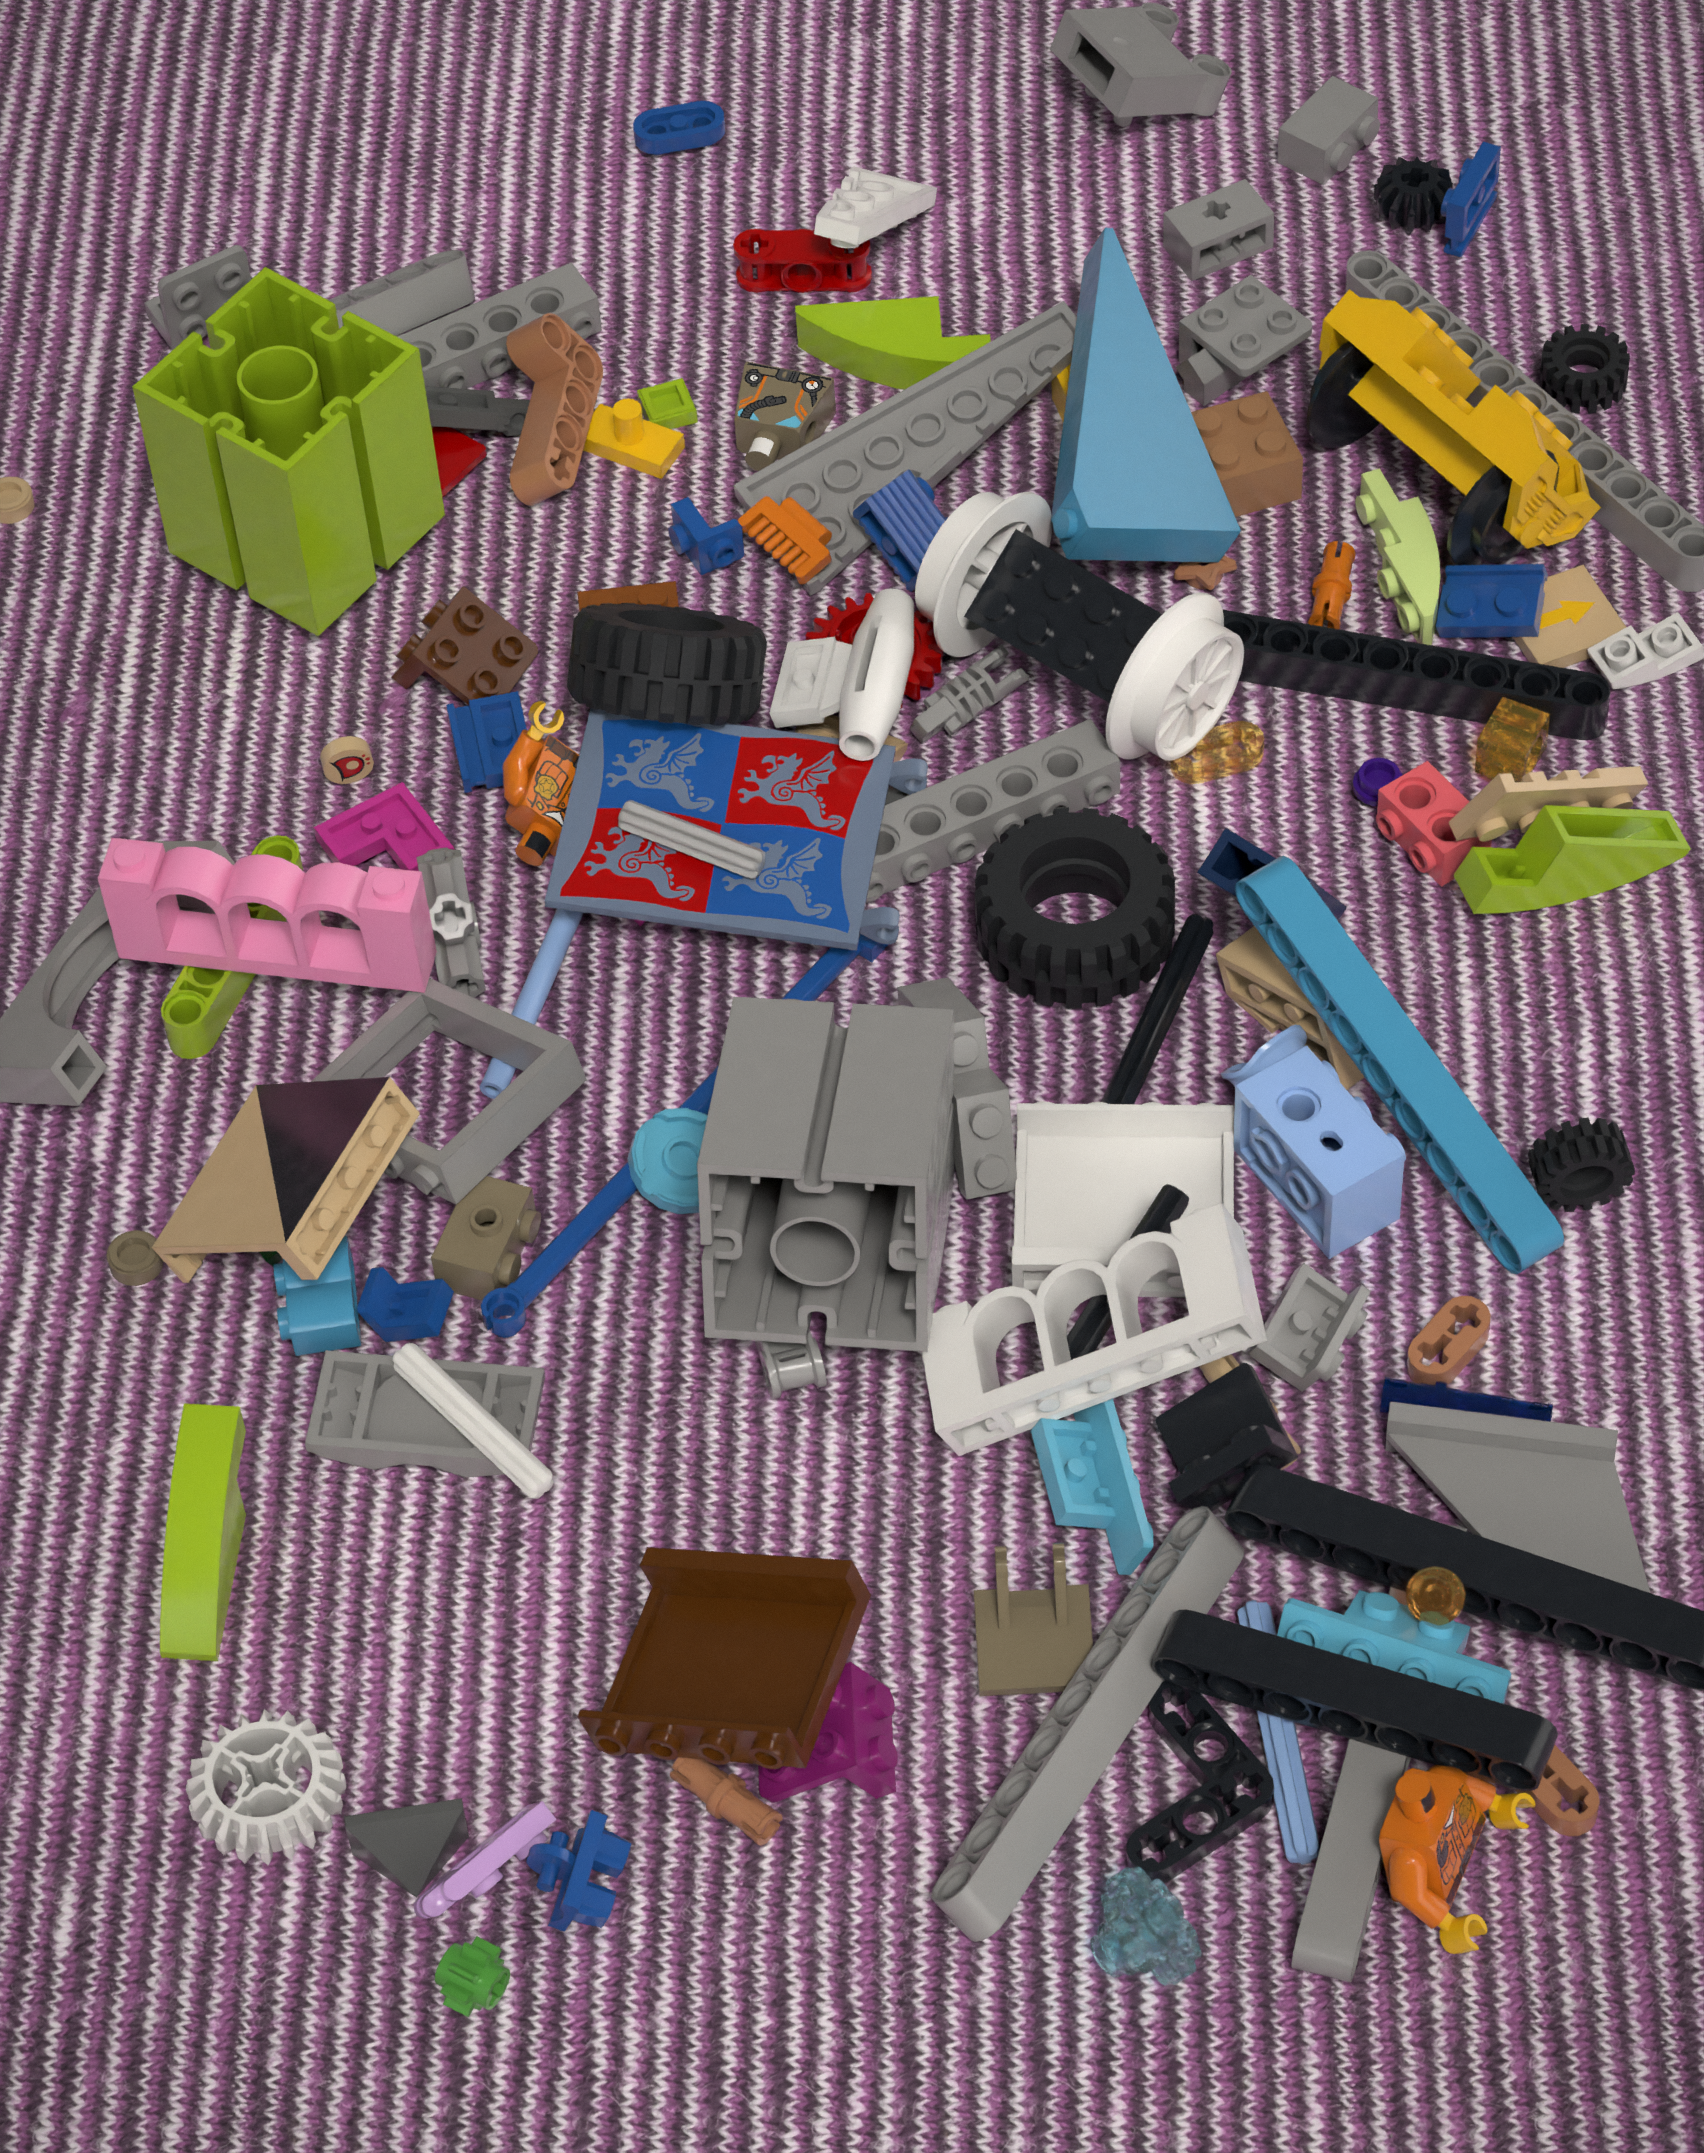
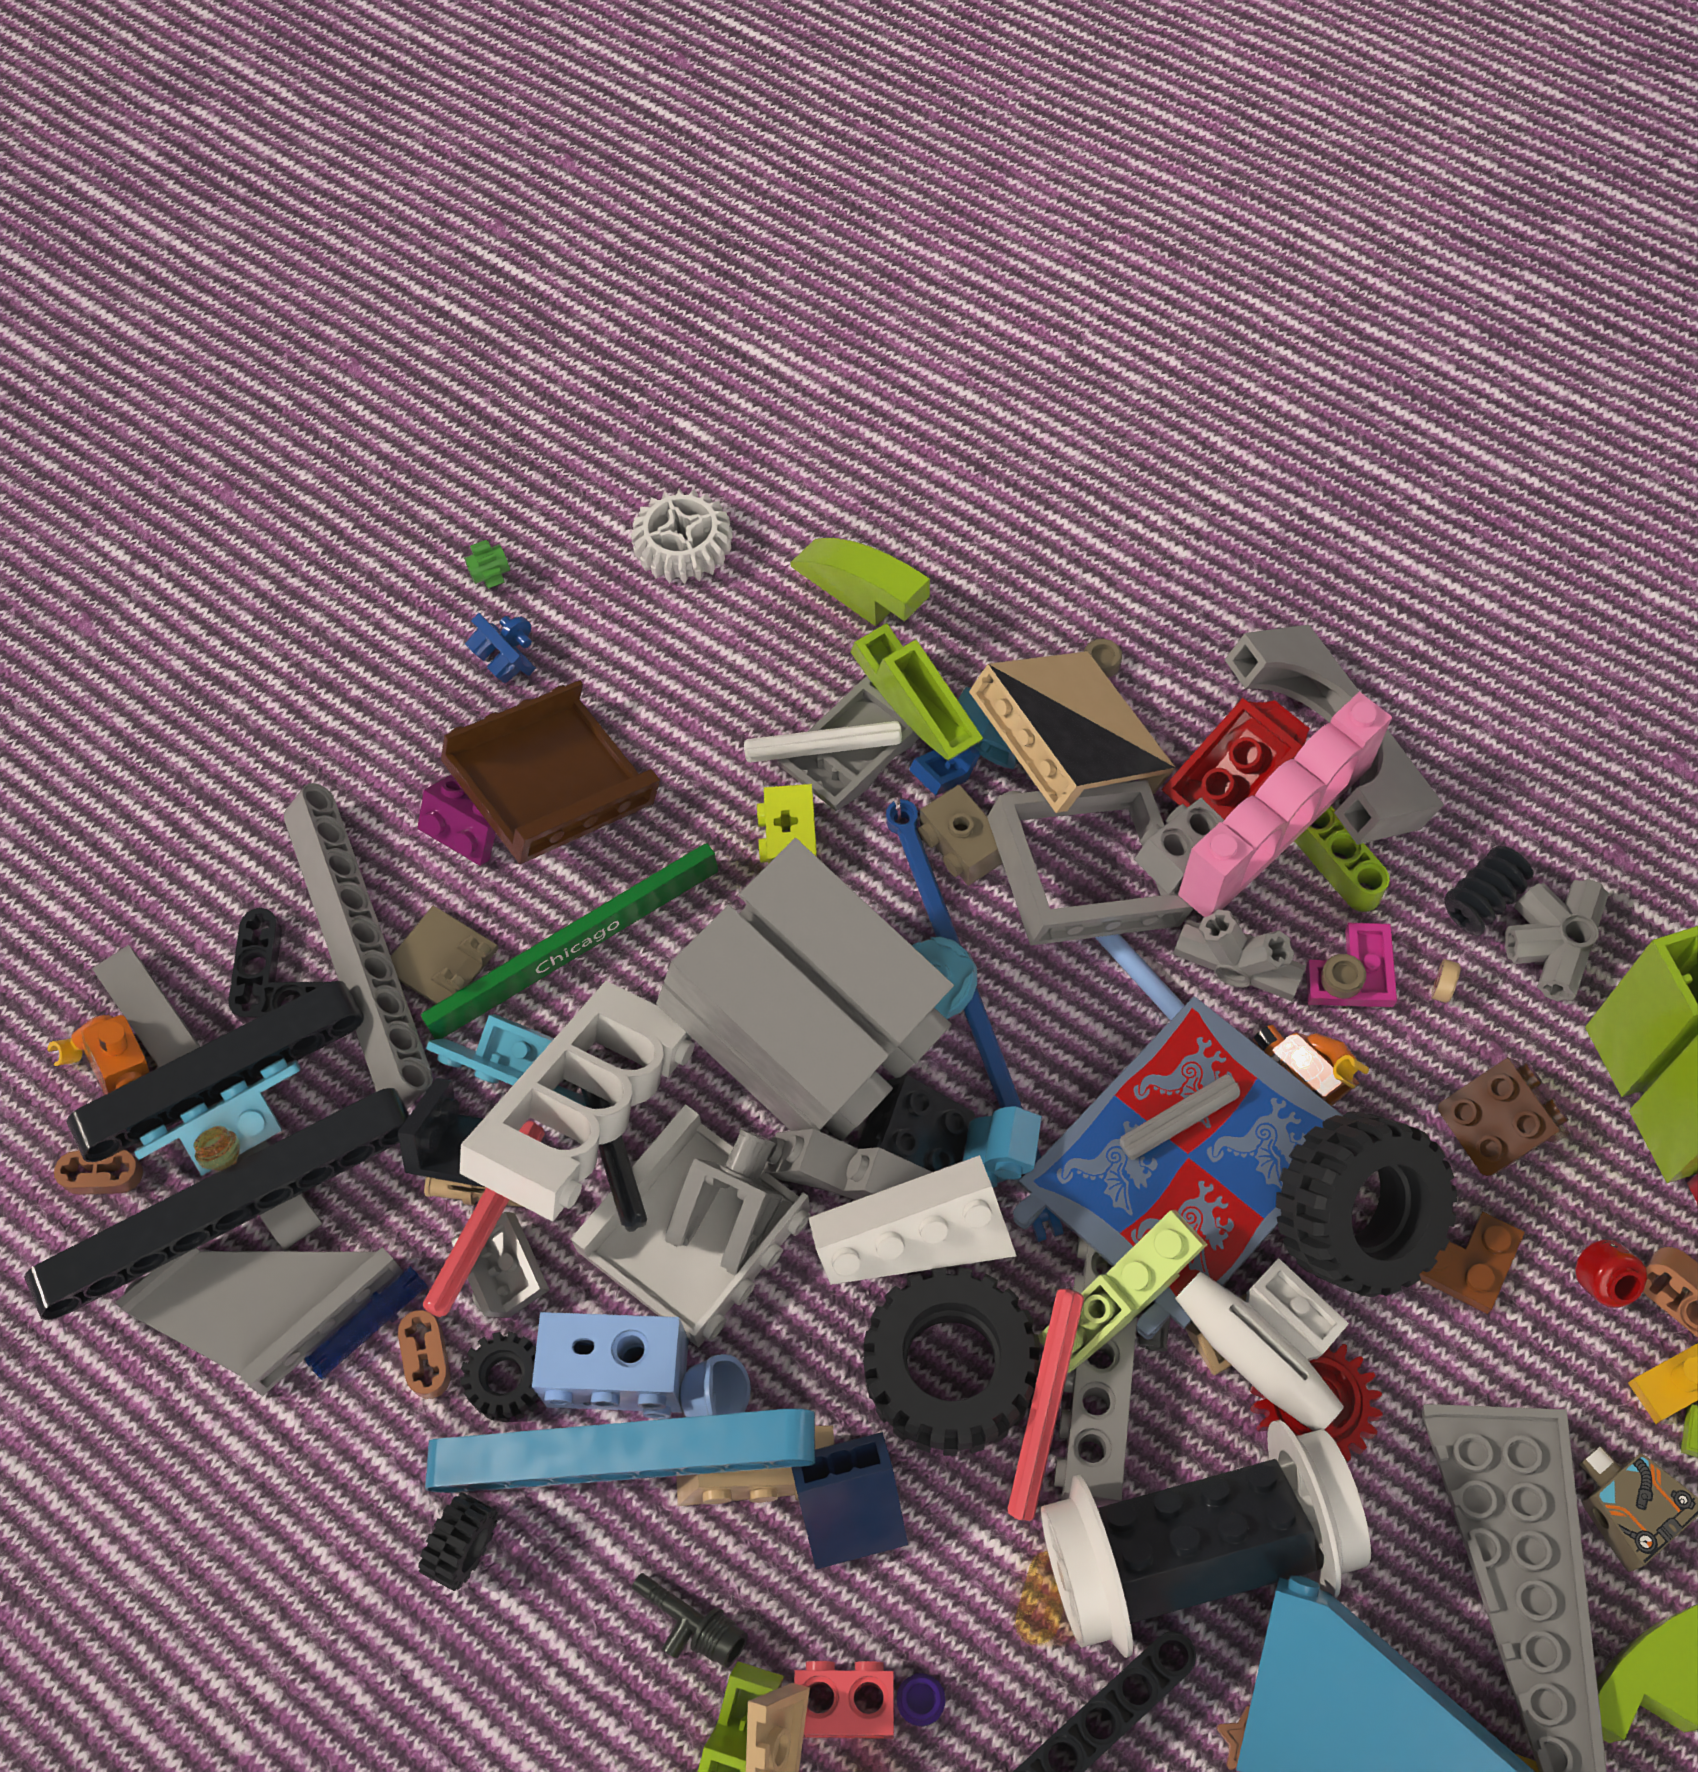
camera: 125 degrees right, 10 degrees up
dark grey slope [344,1798,469,1898] -> none
lavender hinge [414,1801,557,1919] -> none
blue plate [446,691,527,793] -> none
blue bracket [668,497,744,575] -> none
orange piece [738,496,832,585] -> none
blue brick [853,469,948,592] -> none
light grey hinge [910,644,1029,744] -> none
clear light blue plant [1090,1866,1202,1986] -> none
black axle [1101,913,1214,1104] -> none
light blue axle [1237,1600,1320,1865] -> none
none -> green tile [421,843,718,1040]
none -> coral axle [423,1121,545,1317]
none -> black tyre [460,1332,540,1422]
none -> pearl dark grey piece [632,1573,748,1668]
none -> light grey piece [665,1129,784,1275]
none -> neon yellow brick [757,784,817,864]
none -> white wedge [809,1155,1017,1285]
none -> lime slope [850,623,983,761]
none -> dark azure brick [963,1106,1042,1188]
none -> coral axle [1008,1289,1084,1521]
none -> yellowish green slope [1038,1210,1208,1373]
none -> light grey brick [1134,798,1224,895]
none -> red slope [1161,698,1310,820]
none -> dark tan tile [1321,954,1366,999]
none -> black piece [1444,846,1534,936]
none -> light grey piece [1505,879,1609,1002]
none -> red head [1575,1239,1648,1308]

